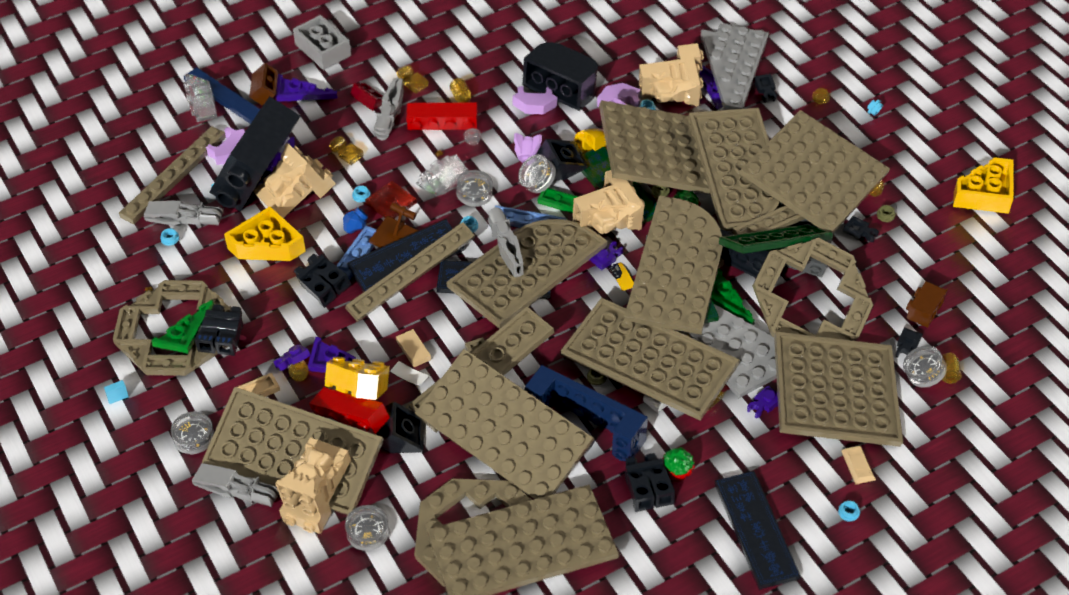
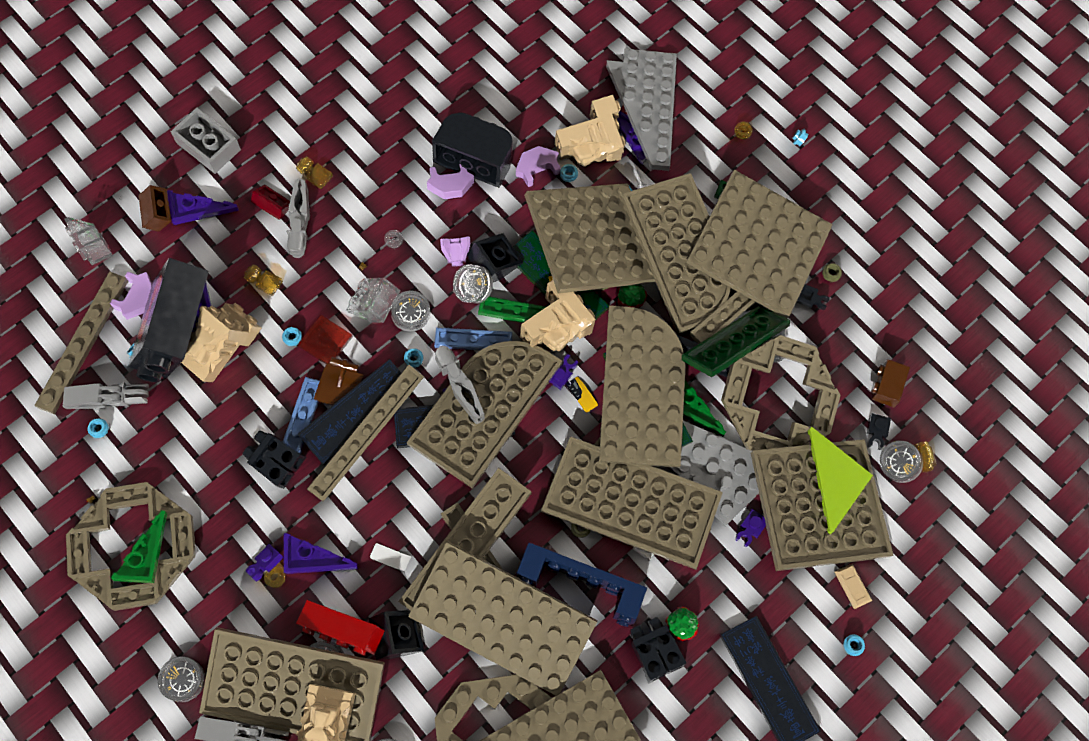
camera: 15 degrees left, 20 degrees up
medium azure tile [104,380,129,404] -> none
dark blue tile [184,67,260,124] -> none
black hips [195,304,244,356] -> none
yellow brick [224,206,306,261] -> none
tan tile [237,372,280,397] -> none
yellow brick [325,357,390,400] -> none
blue rock [343,207,368,234] -> none
tan tile [396,329,431,367] -> none
red brick [406,102,477,130] -> none
clear yellow brick [449,78,471,103] -> none
yellow brick [574,128,607,153] -> none
black plate [754,74,777,103] -> none
yellow brick [953,158,1013,214] -> none
none -> lime tile [808,427,873,534]

